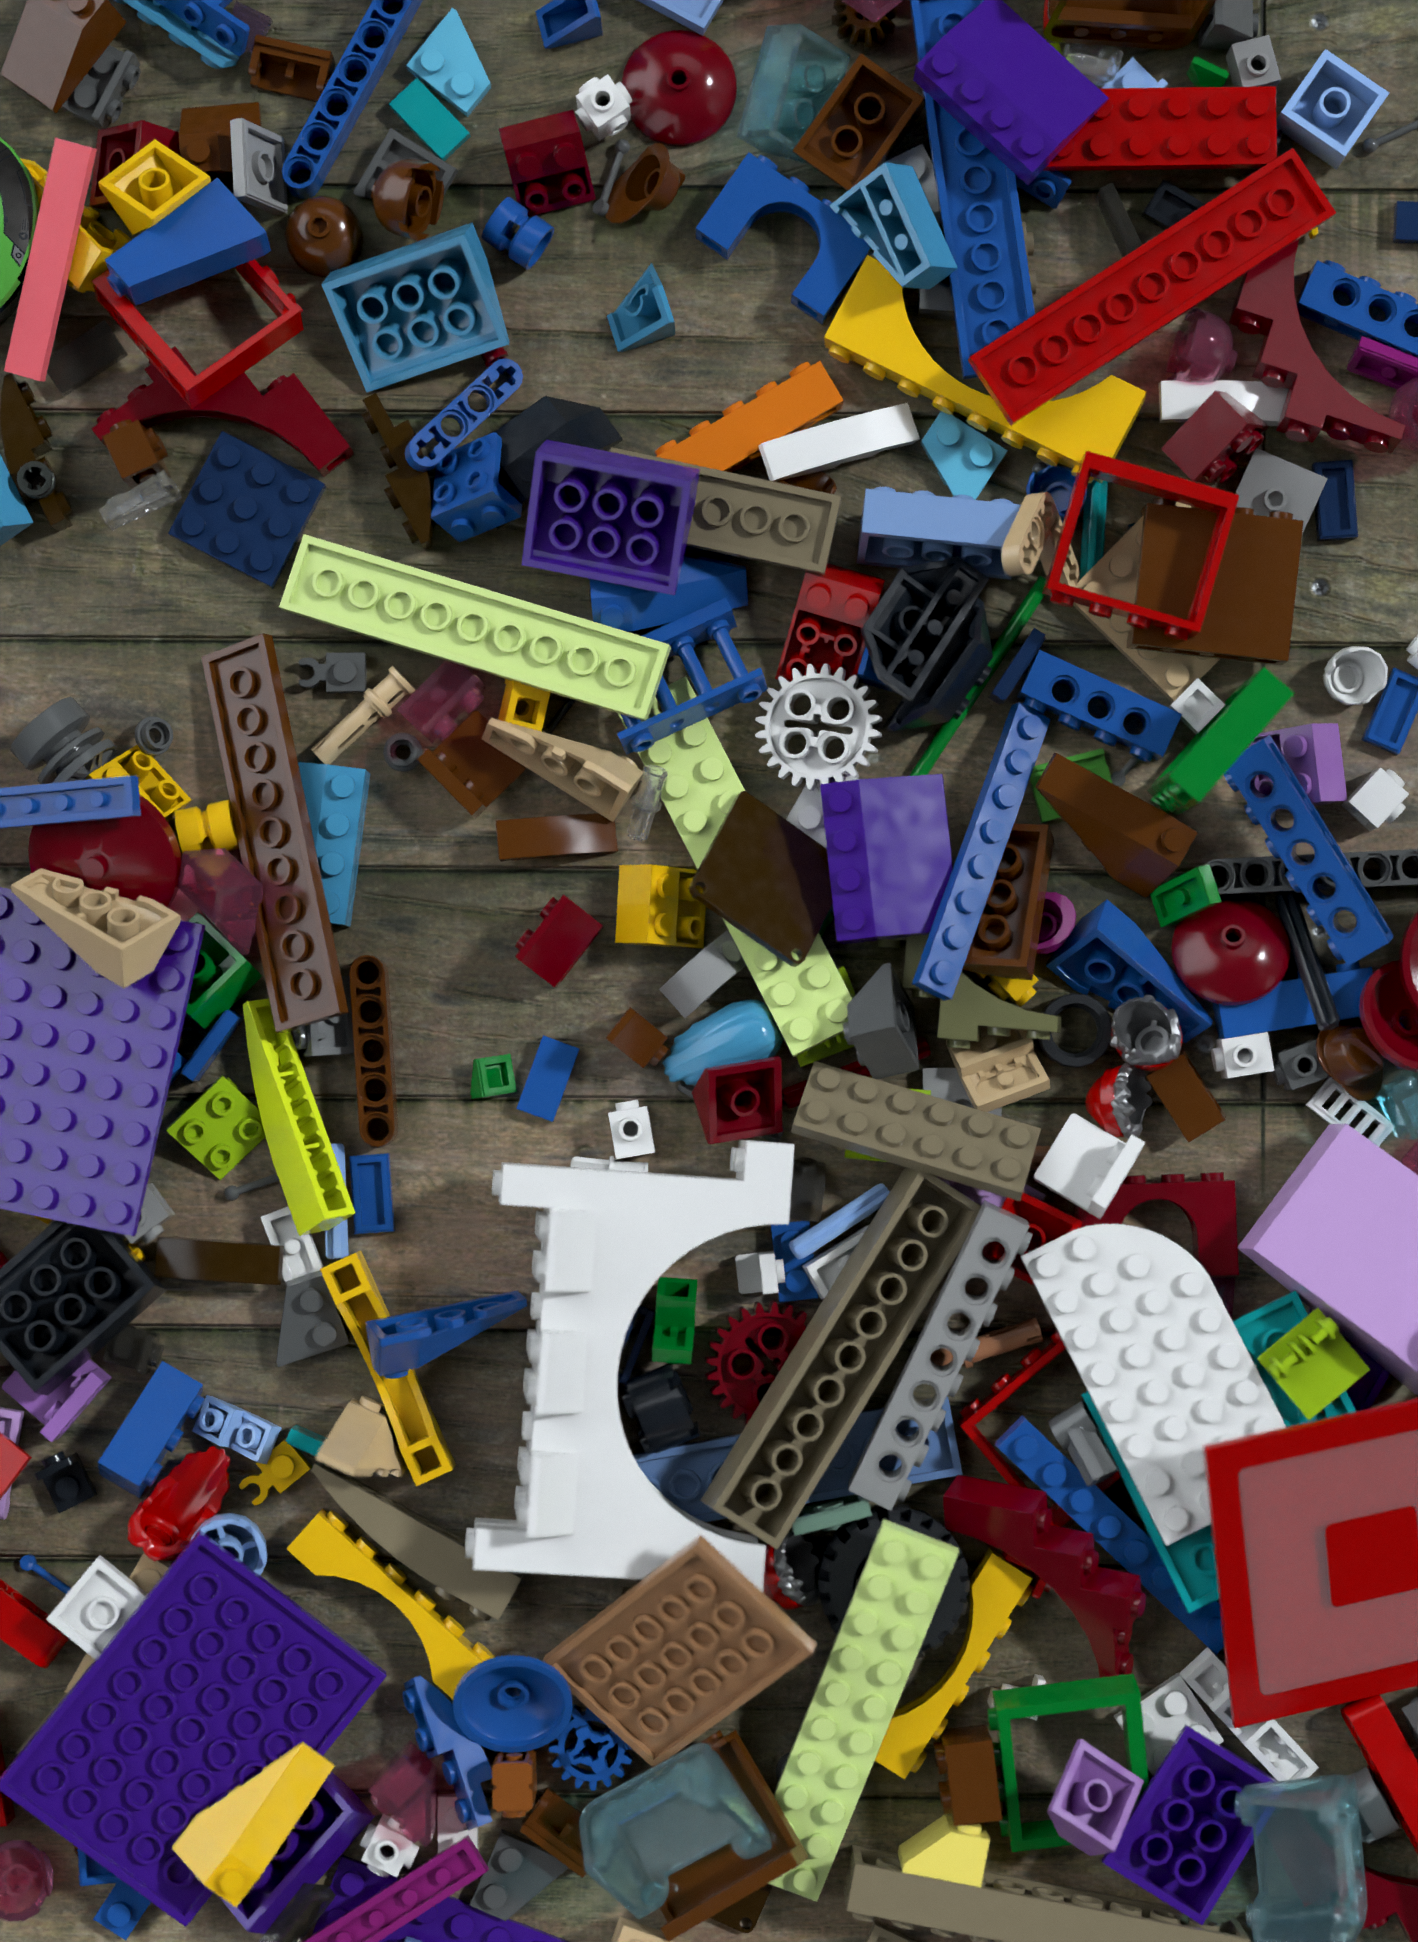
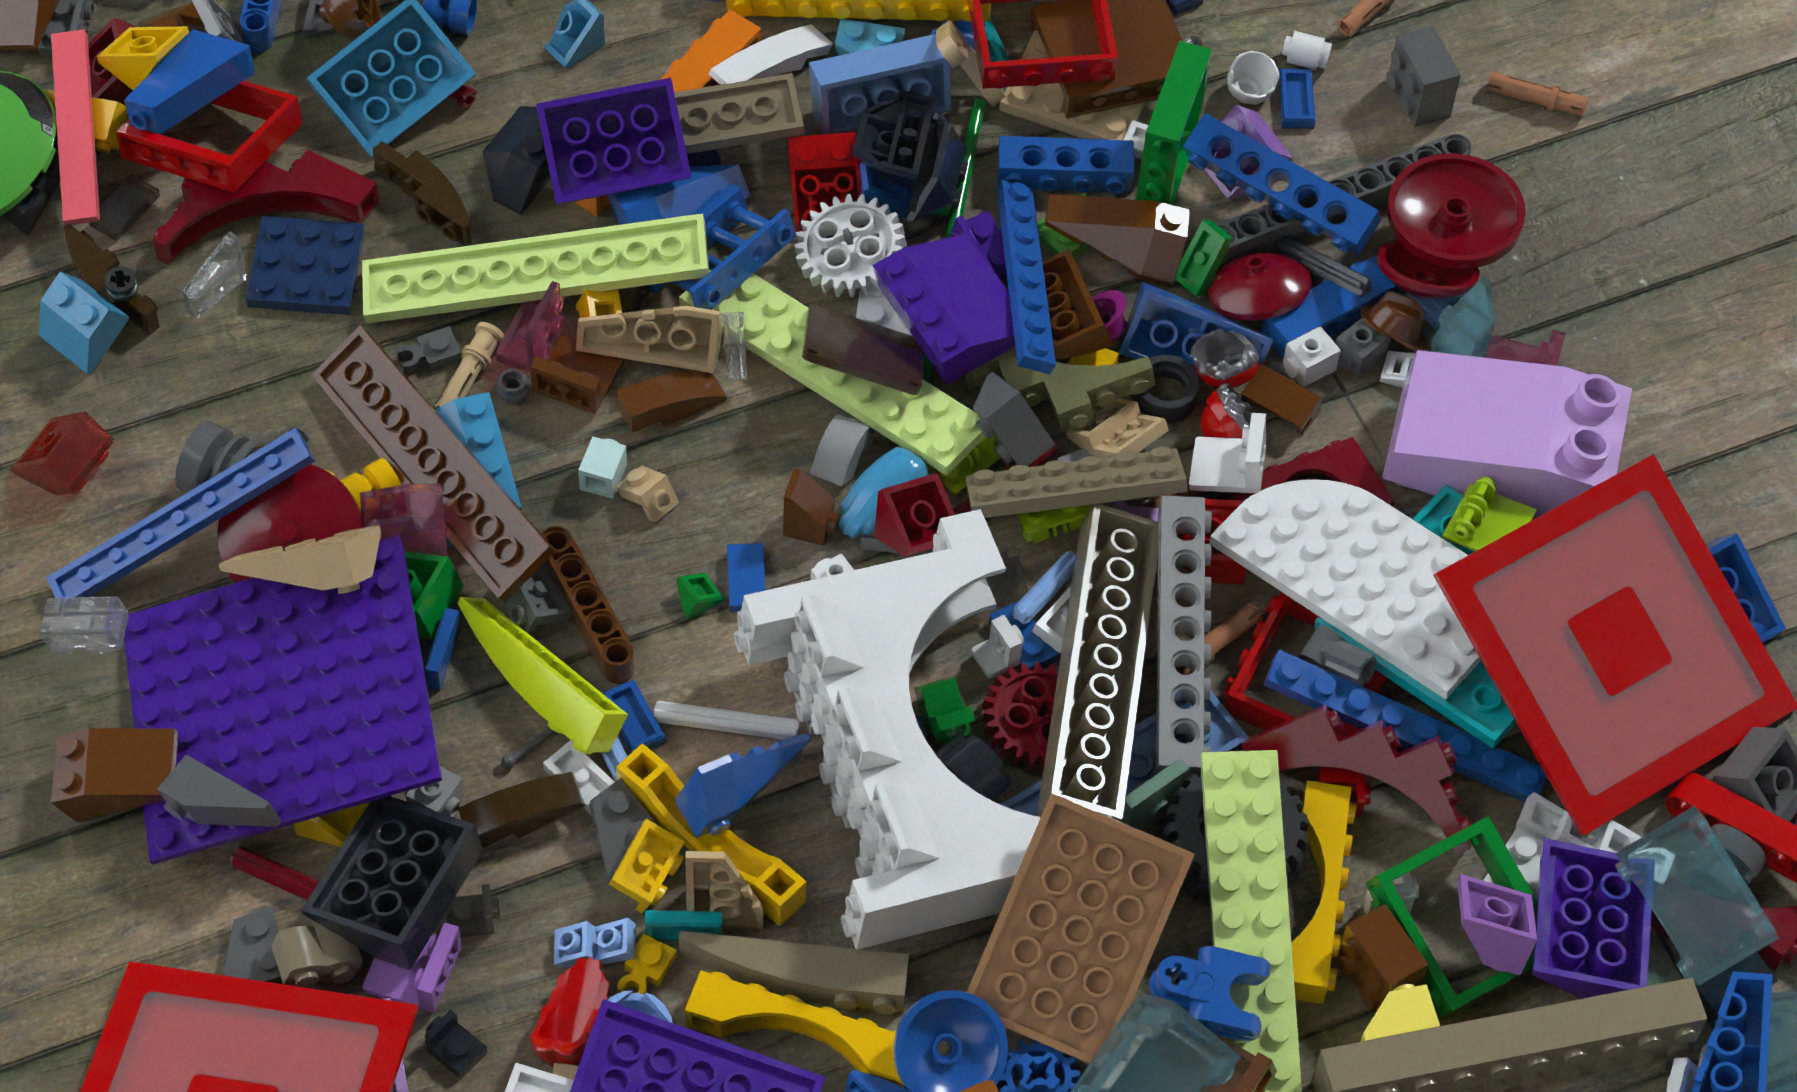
camera: 30 degrees left, 30 degrees down
blue wedge [98,1361,205,1498] -> none
reddish brown brick [102,419,171,493] -> none
lime hinge [166,1075,266,1180] -> none
reddish brown cylinder [285,196,364,278] -> none
blue beam [405,358,523,472] -> none
blue bracket [431,432,522,543] -> none
dark red slope [515,894,604,988] -> none
yellow slope [615,864,706,949] -> none
dark blue tile [988,628,1046,705] -> none
white brick [1341,767,1409,831] -> none
none -> light aqua brick [578,436,627,499]
none -> yellow bracket [608,819,685,913]
none -> tan bracket [616,465,679,522]
none -> white axle [654,701,799,740]
none -> dark purple bracket [950,211,1007,280]
none -> blue piece [1149,946,1271,1042]

